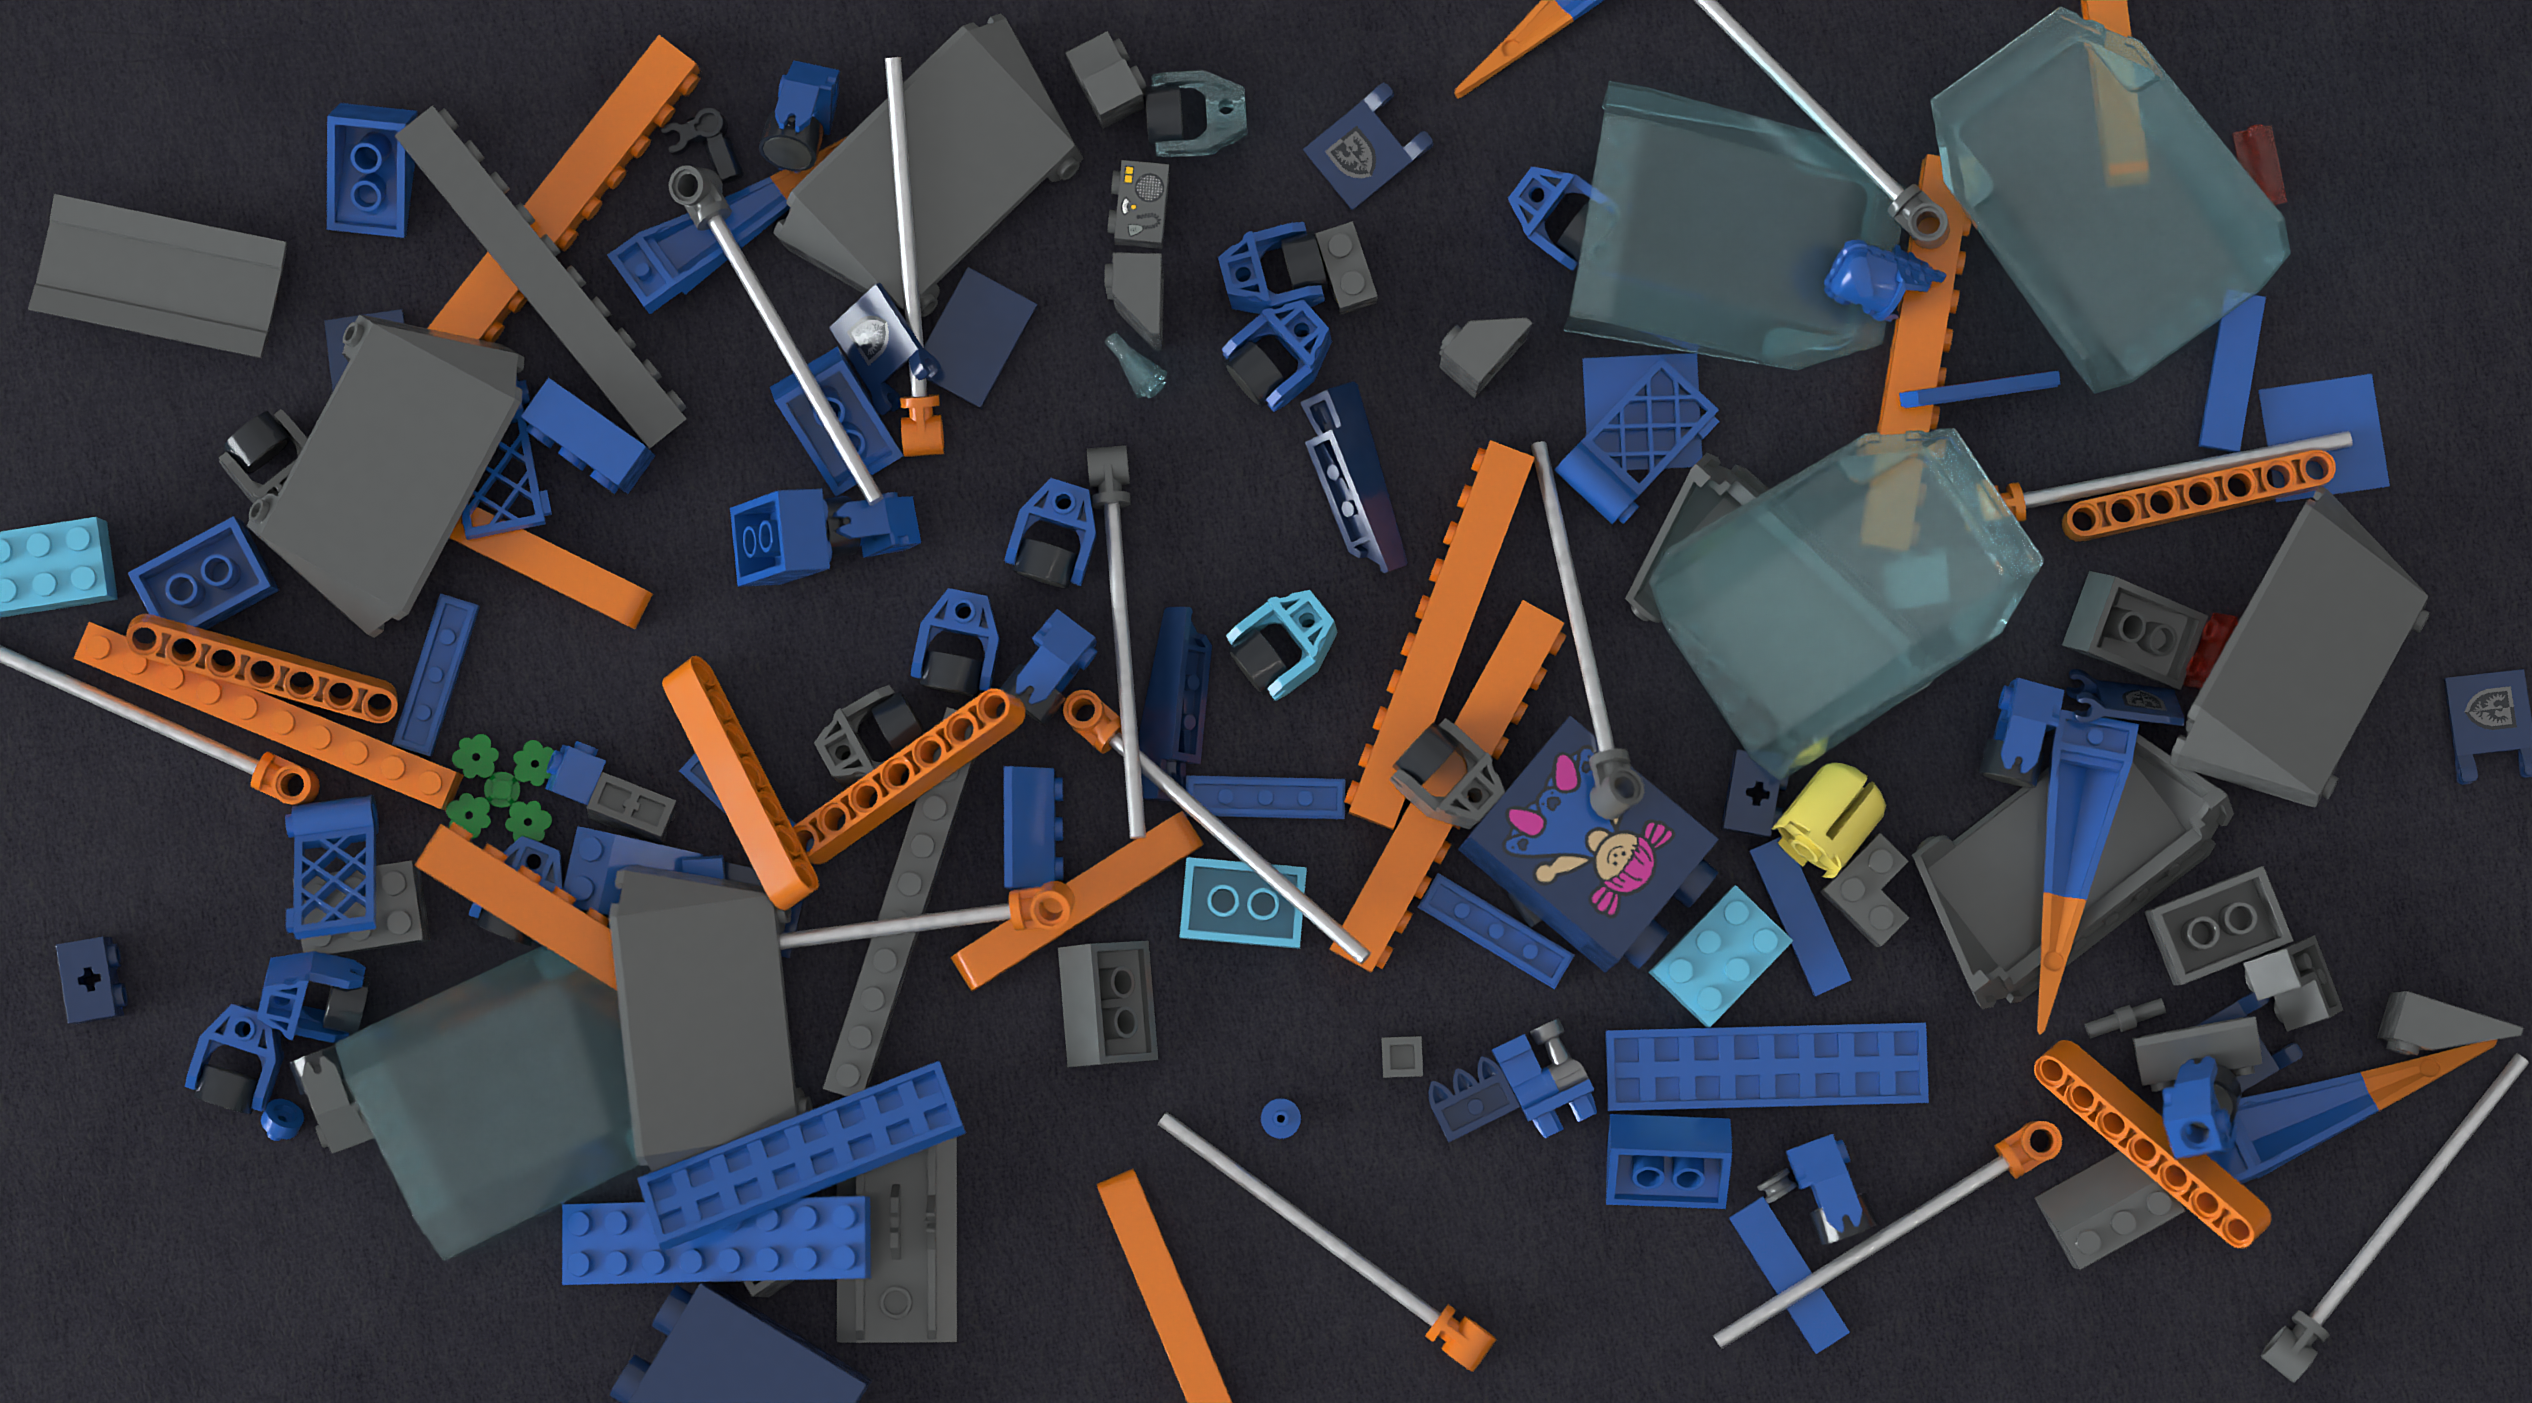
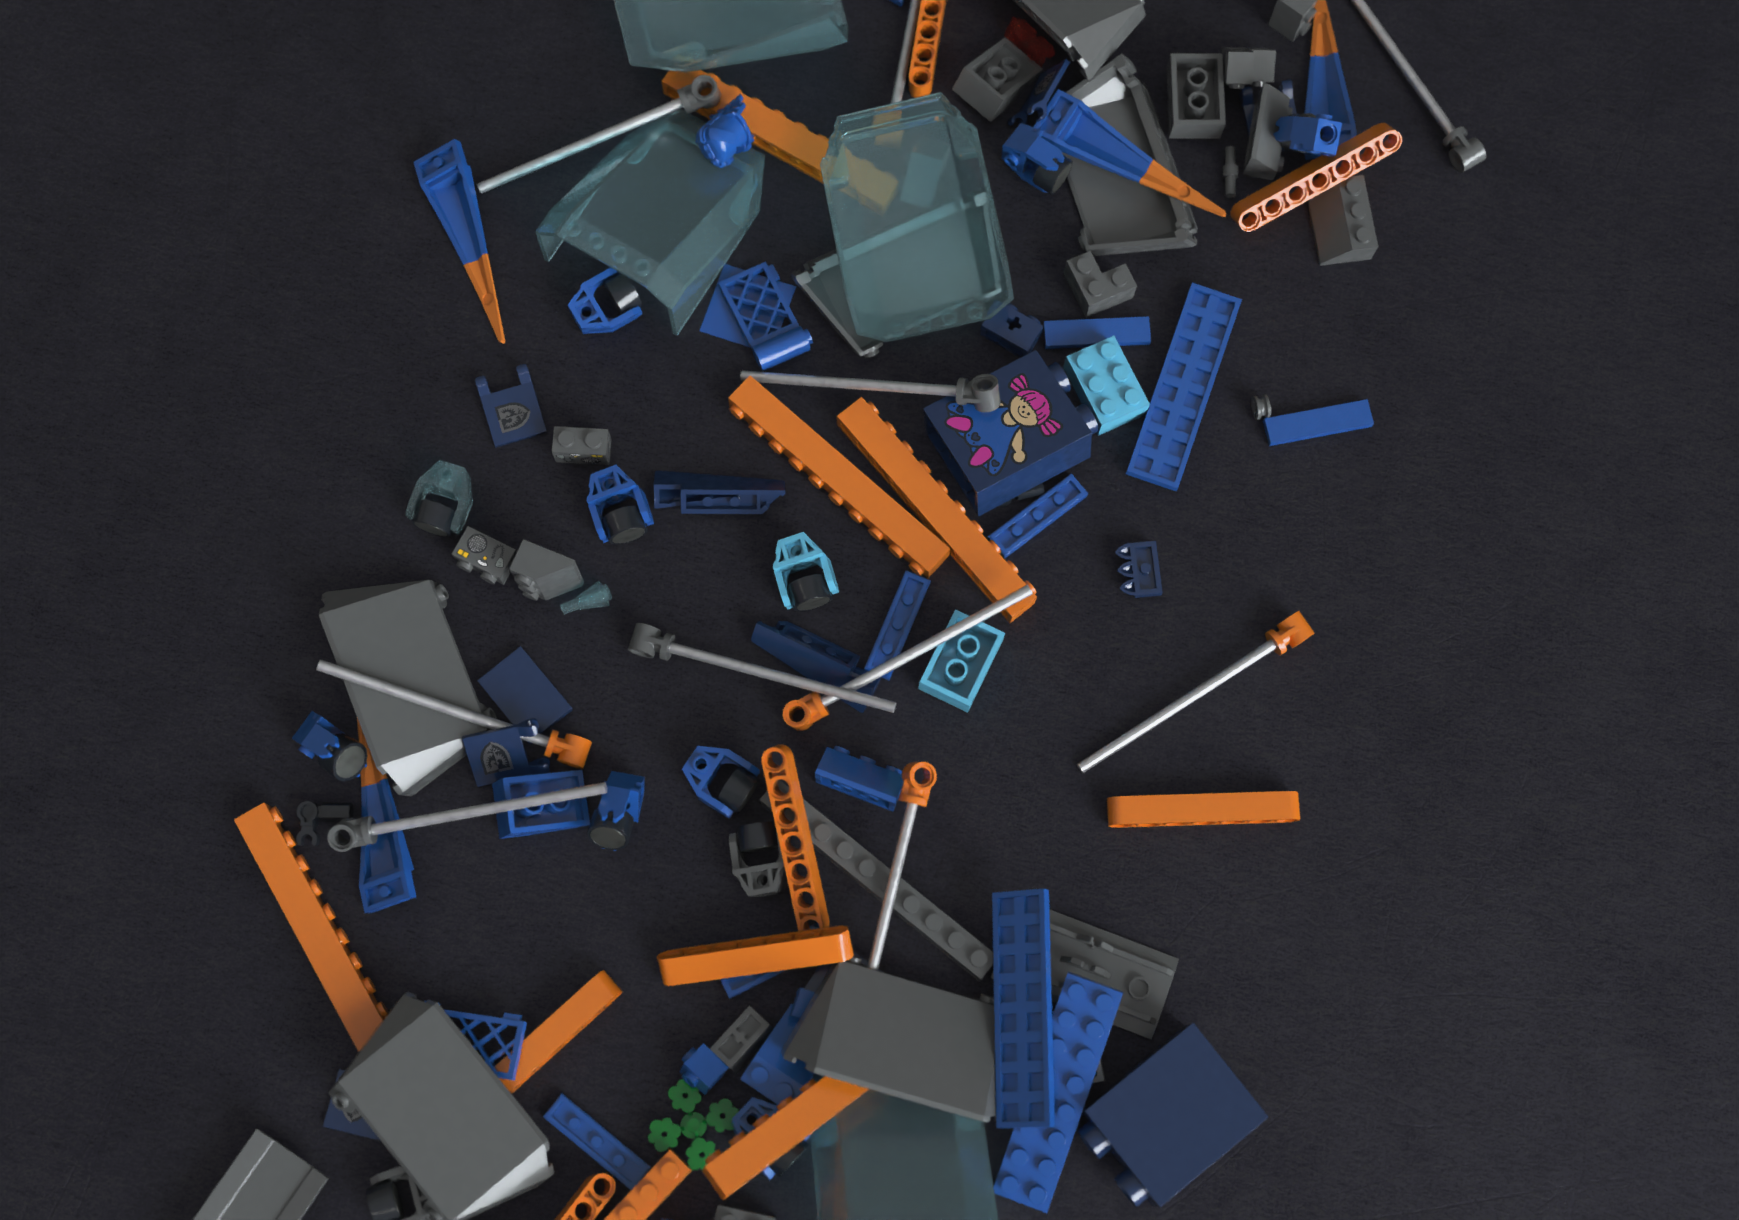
camera: 75 degrees left, 10 degrees down
blue slope [327,103,417,238] -> none
dark grey brick [395,105,687,449] -> none
blue brick [521,378,655,494] -> none
blue brick [730,489,832,587] -> none
orange beam [950,811,1204,992] -> none
blue piece [999,609,1098,726] -> none
blue piece [1004,478,1097,589] -> none
dark grey slope [1058,941,1158,1067] -> none
dark grey brick [1066,31,1147,129] -> none
blue piece [1218,222,1328,314] -> none
blue tile [1261,1098,1301,1139] -> none
dark grey plate [1381,1036,1423,1078] -> none
dark grey piece [1389,718,1505,829] -> none
dark grey slope [1439,318,1532,398] -> none
blue hips [1491,1018,1597,1138] -> none
blue slope [1606,1114,1732,1209] -> none
flat silver piece [1713,1121,2062,1349] -> none
light yellow cylinder [1772,763,1886,878] -> none
blue piece [1786,1134,1878,1245] -> none
blue tile [1899,371,2060,408] -> none

